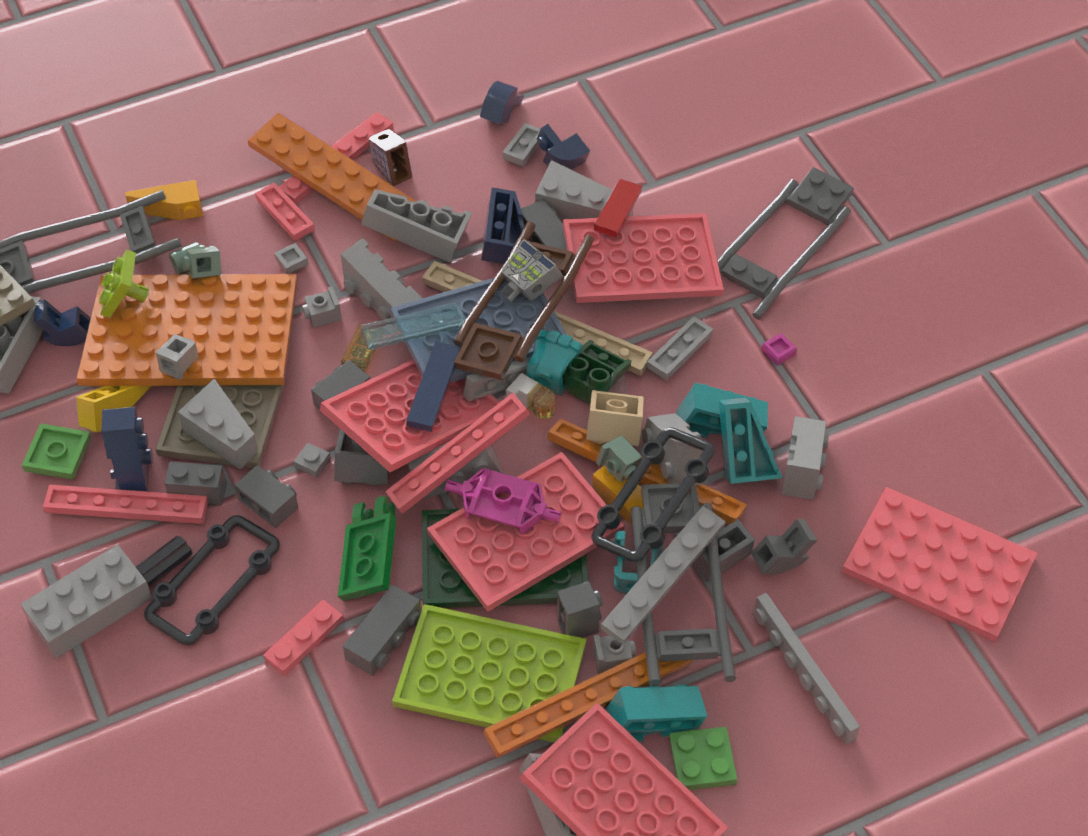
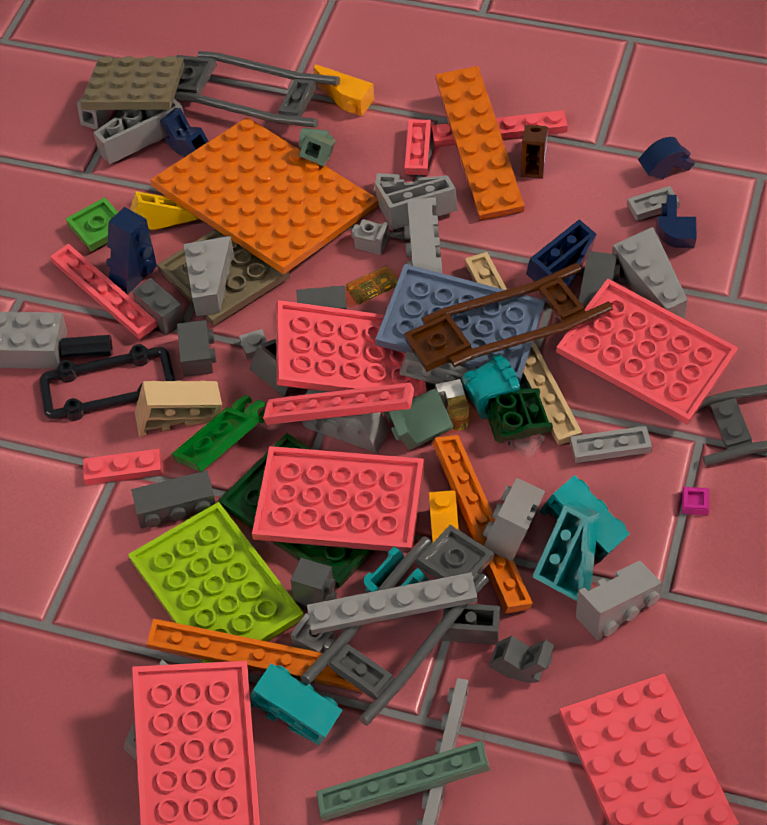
camera: 45 degrees right, 0 degrees up
lime plate [99,249,149,318] -> none
light grey brick [156,334,198,380] -> none
light grey wedge [361,189,472,263] -> none
clear light blue tile [361,302,465,350] -> none
dark blue tile [406,341,460,432] -> none
dark pink plate [445,468,562,535] -> none
light grey torso [500,239,563,302] -> none
tan brick [586,390,644,446] -> none
black bar [591,427,714,562] -> none
red tile [594,179,642,238] -> none
sand green brick [596,435,642,482] -> none
bright green plate [669,726,737,790] -> none
none -> tan wedge [135,381,222,436]
none -> sand green tile [316,740,490,821]
none -> light grey wedge [375,175,458,230]
none -> sand green bracket [384,389,453,450]

